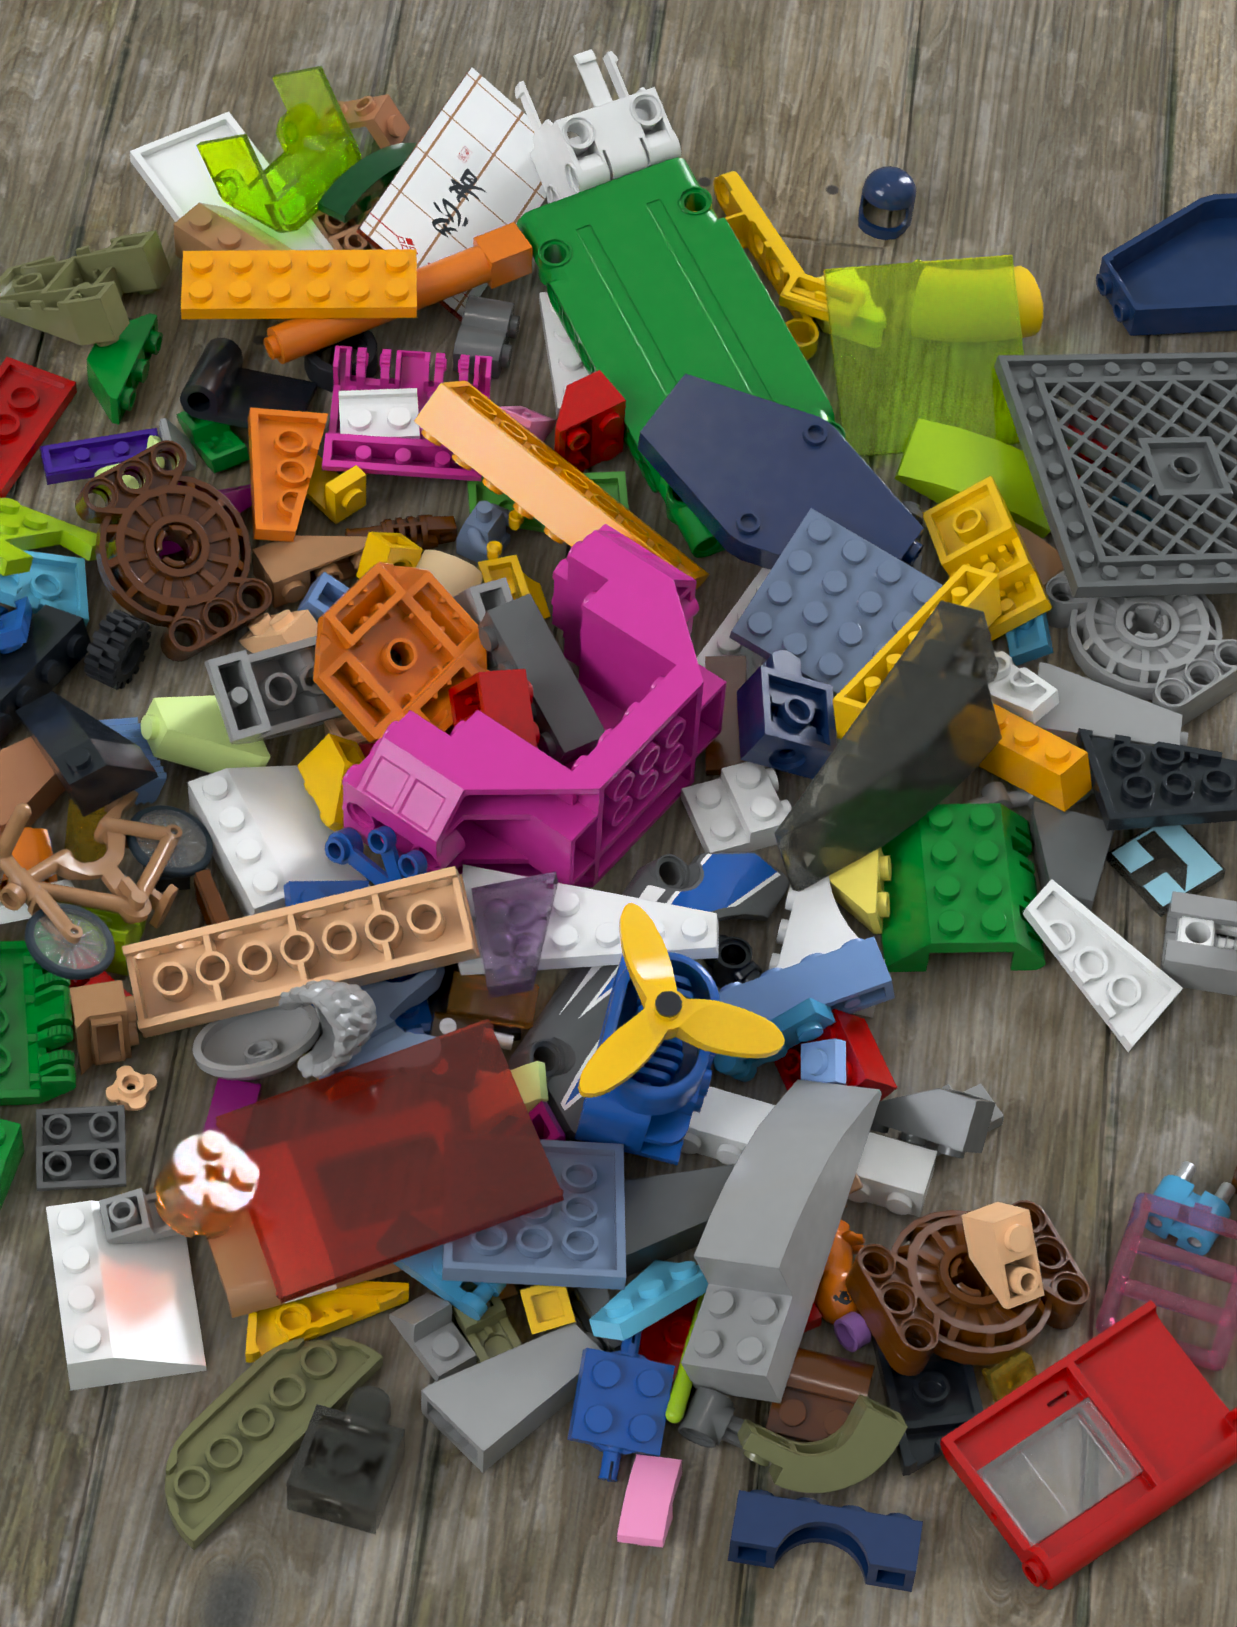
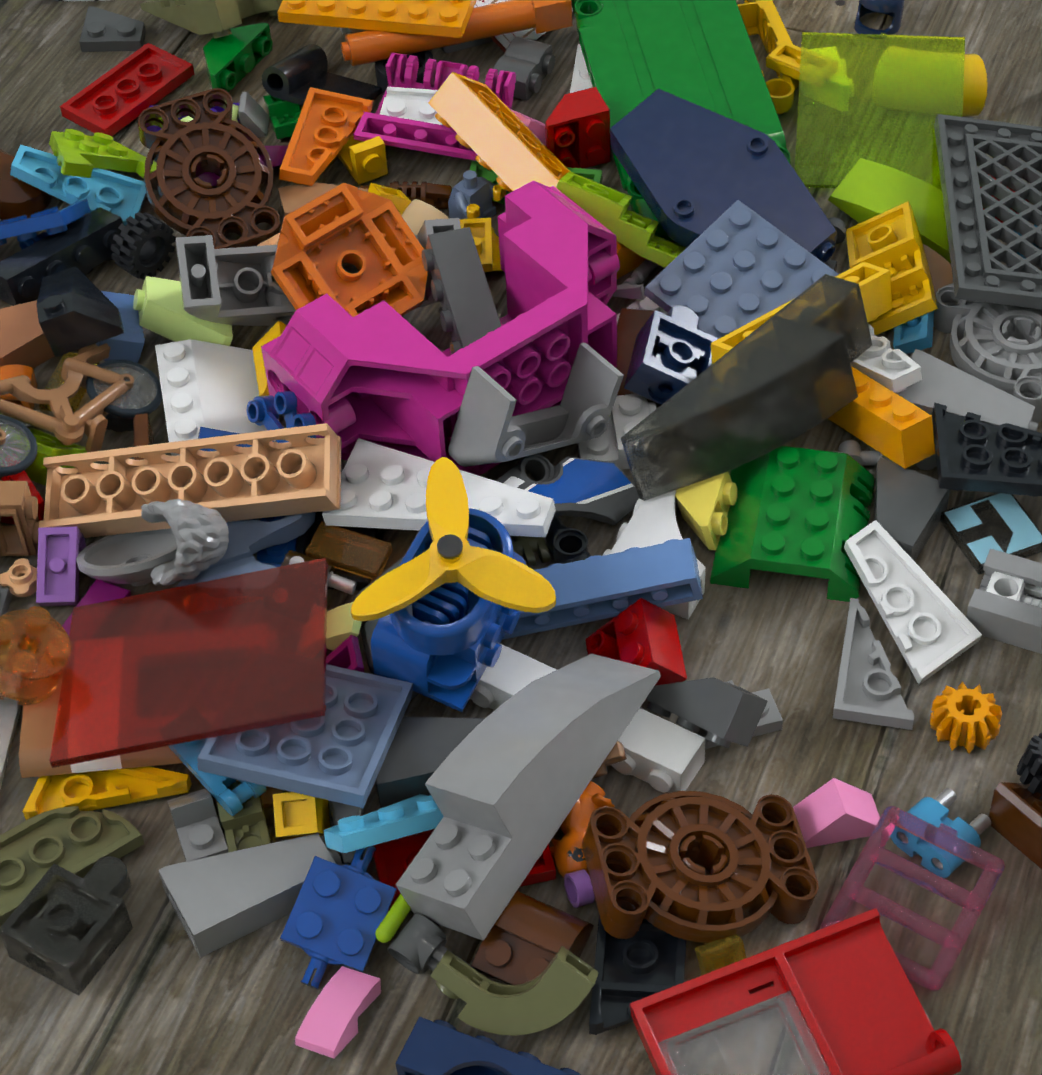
camera: 20 degrees right, 5 degrees down
red slope [448,669,540,748] -> none
clear purple wing [471,872,558,998] -> none
dark azure plate [713,998,836,1082] -> none
light blue plate [801,1038,846,1085] -> none
light nougat slope [961,1202,1045,1309] -> none
none -> medium lavender plate [36,526,86,606]
none -> light grey windscreen [448,342,624,467]
none -> lime slope [556,171,686,268]
none -> light grey piece [612,259,658,300]
none -> bright pink slope [793,778,884,848]
none -> light grey wing [833,598,914,730]
none -> light orange gear [930,681,1002,754]

